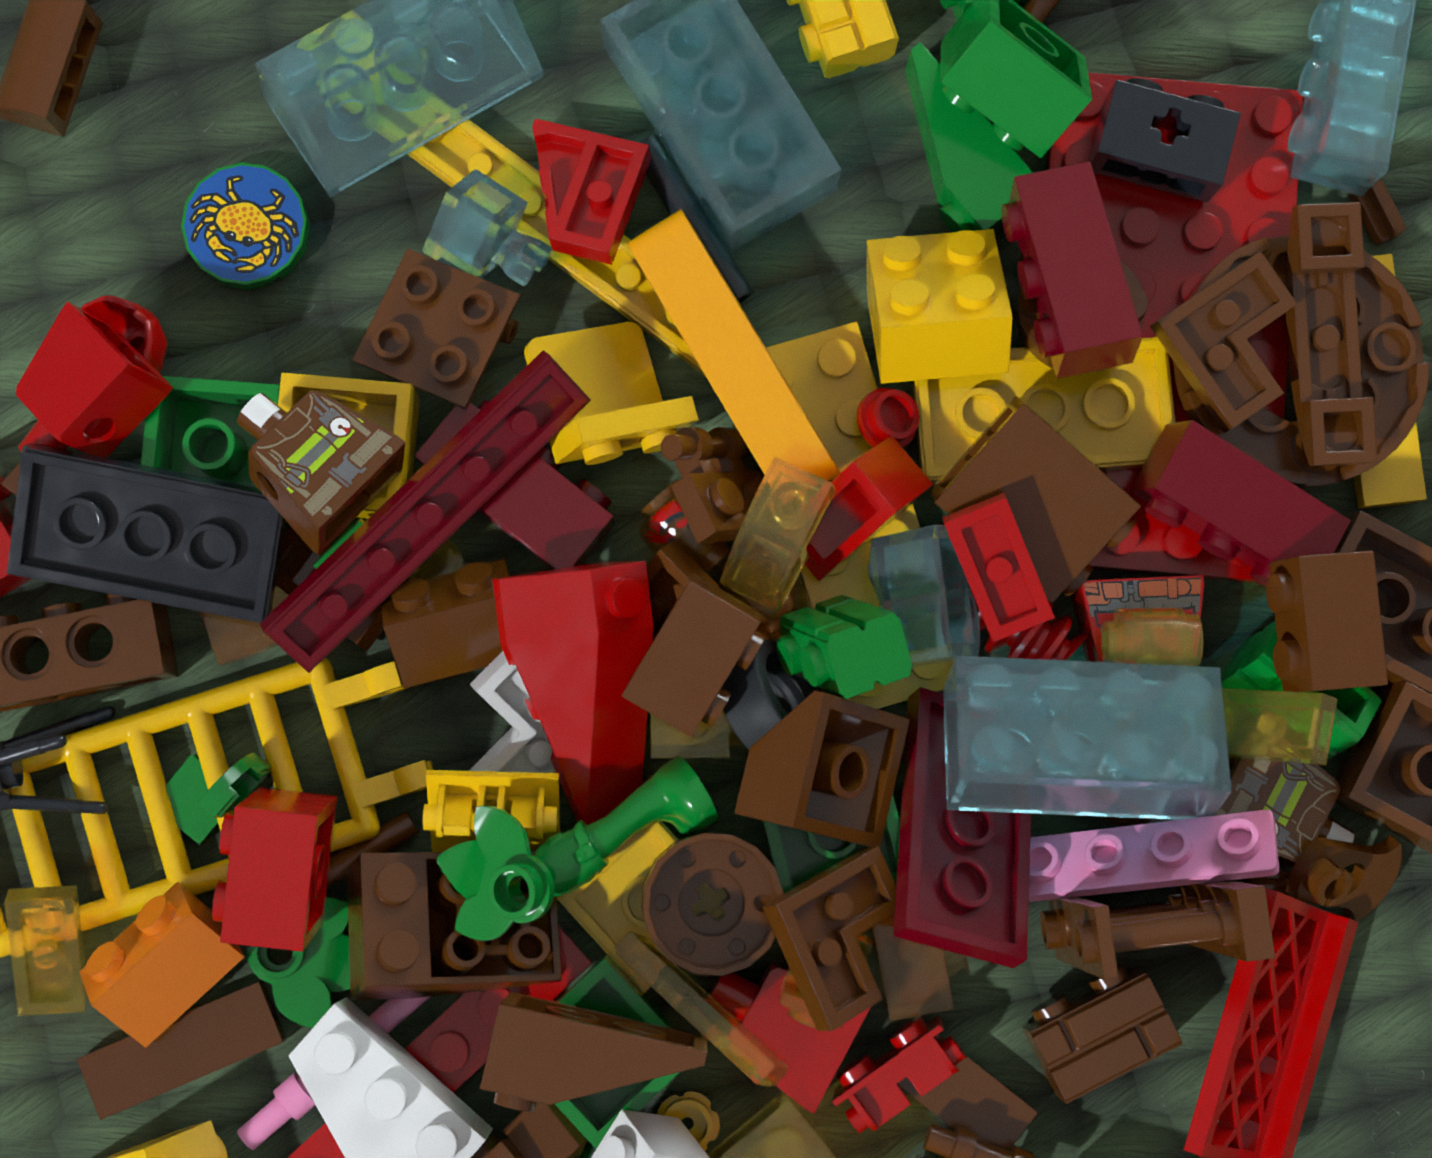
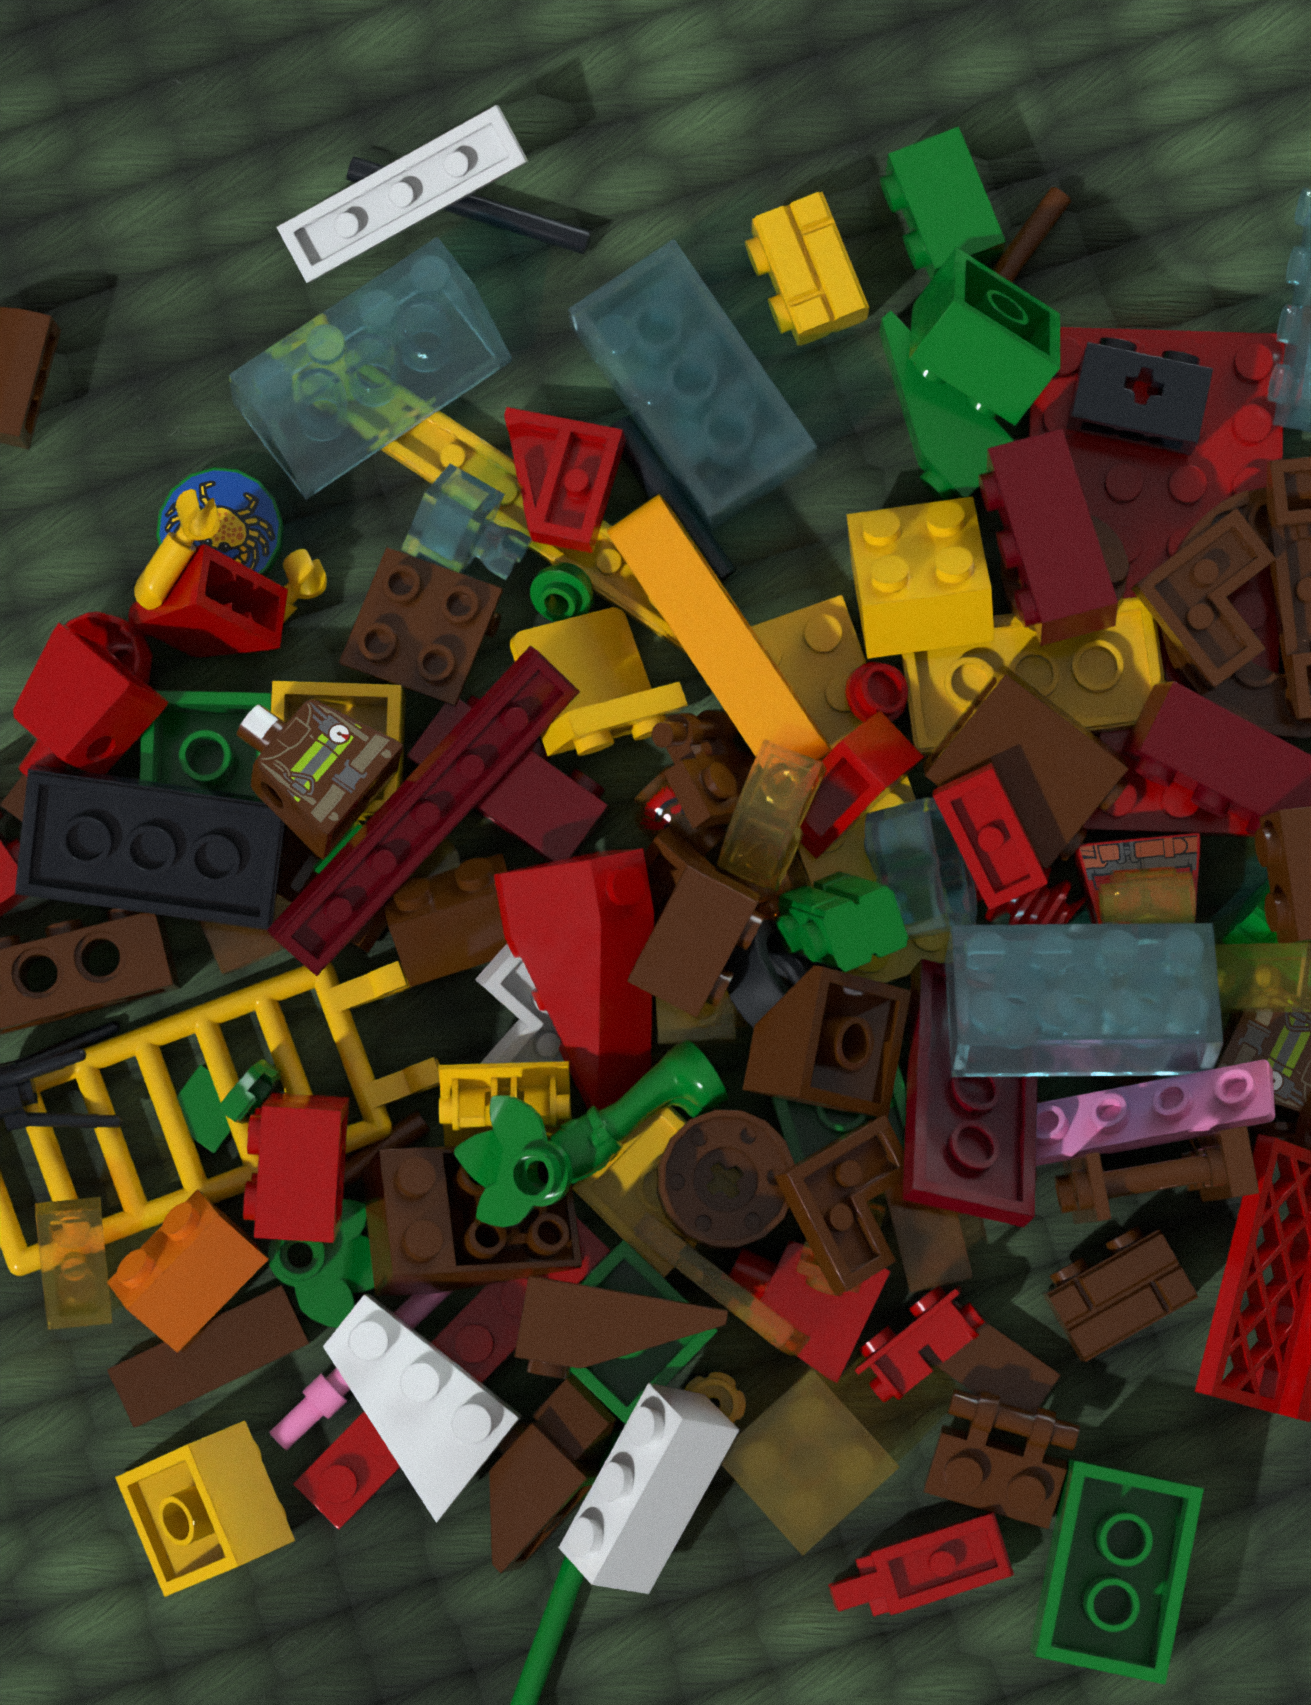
camera: 10 degrees right, 0 degrees up
none -> red torso [128,489,327,658]
none -> green plate [530,562,593,622]

